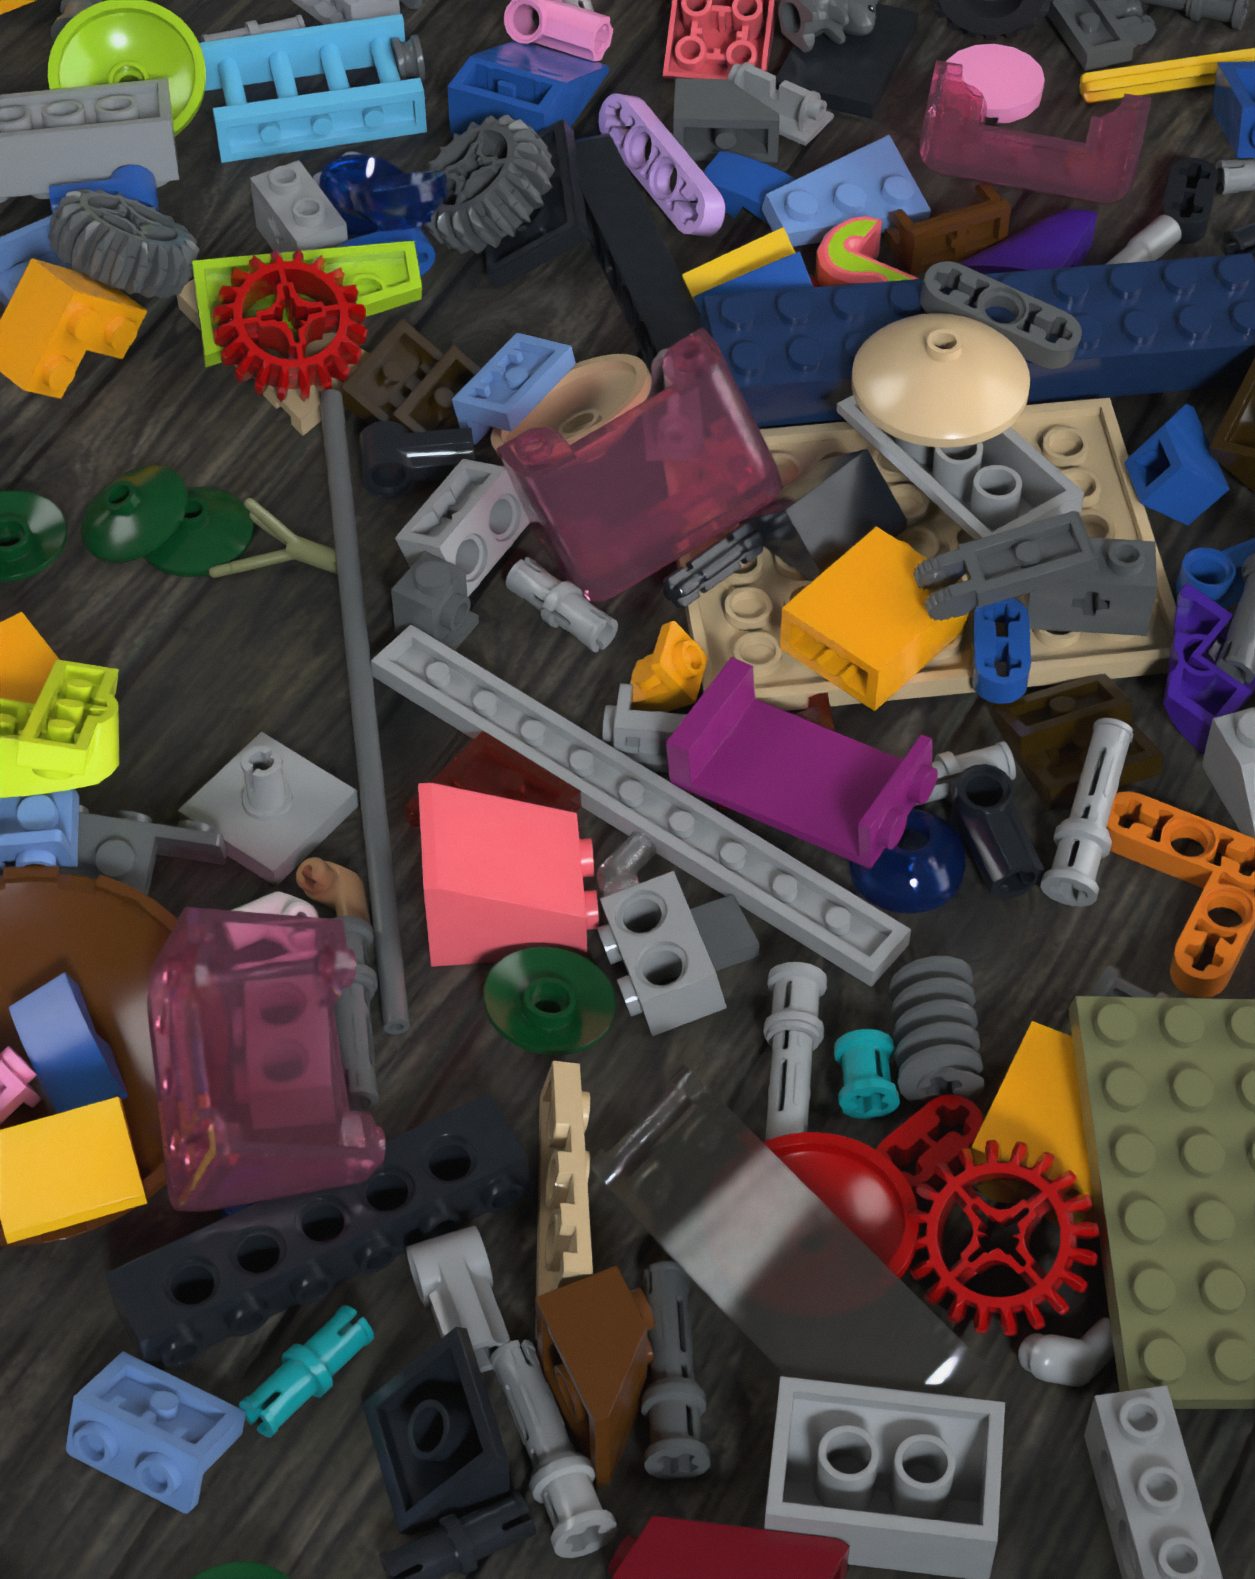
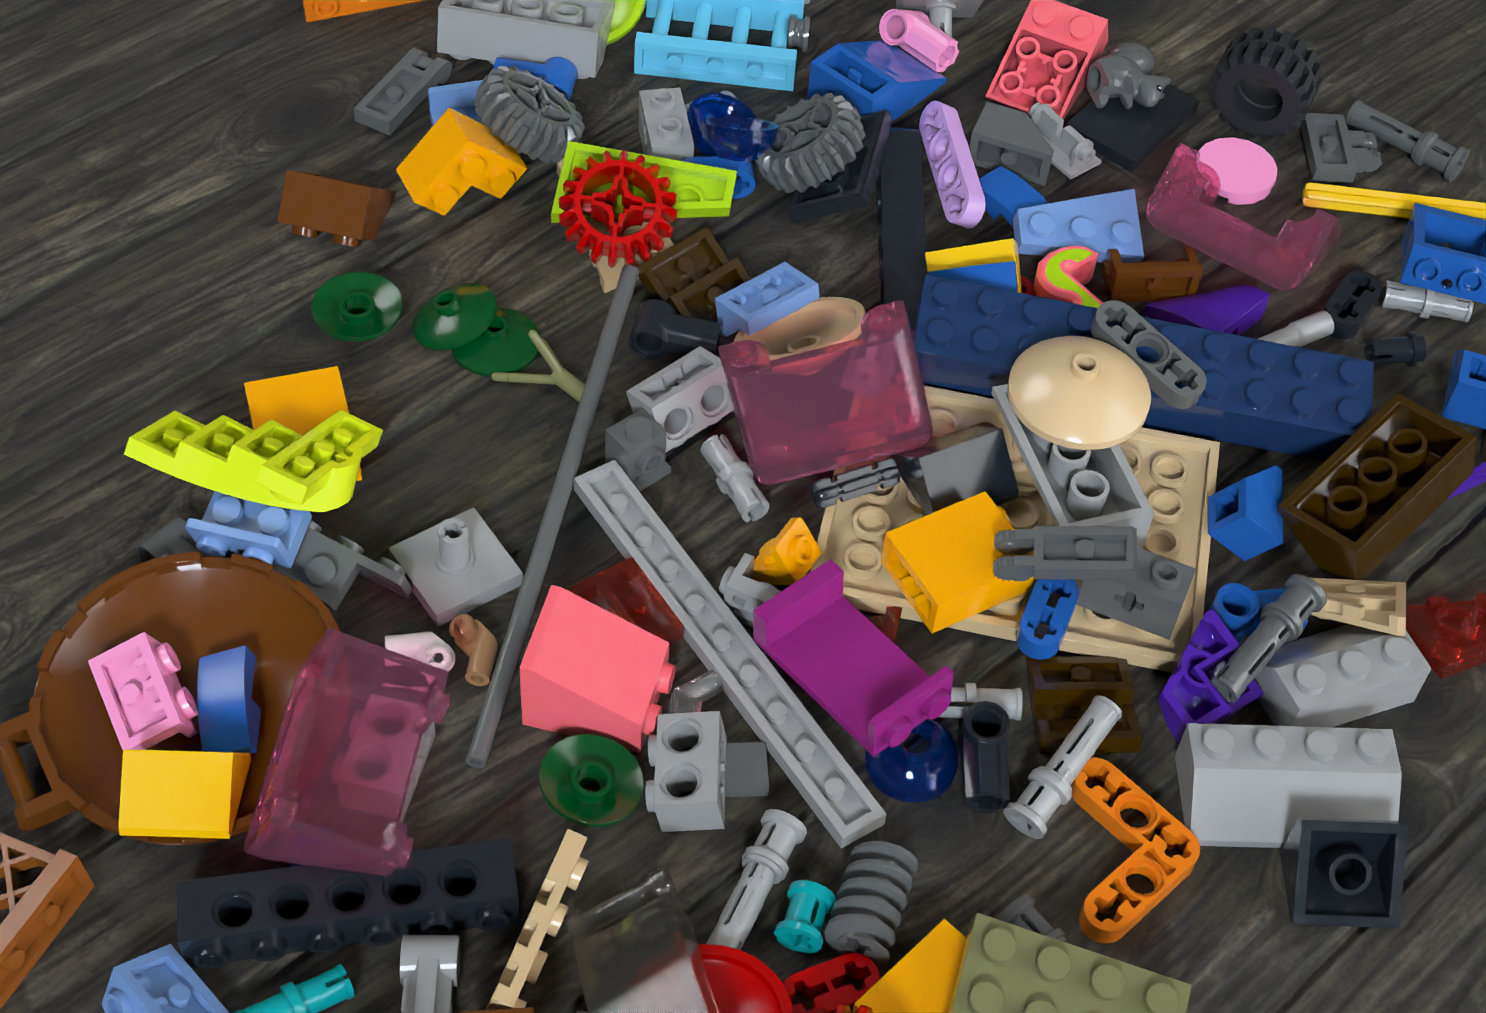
camera: 15 degrees right, 0 degrees up
dark grey pin [315,916,379,1114] -> none

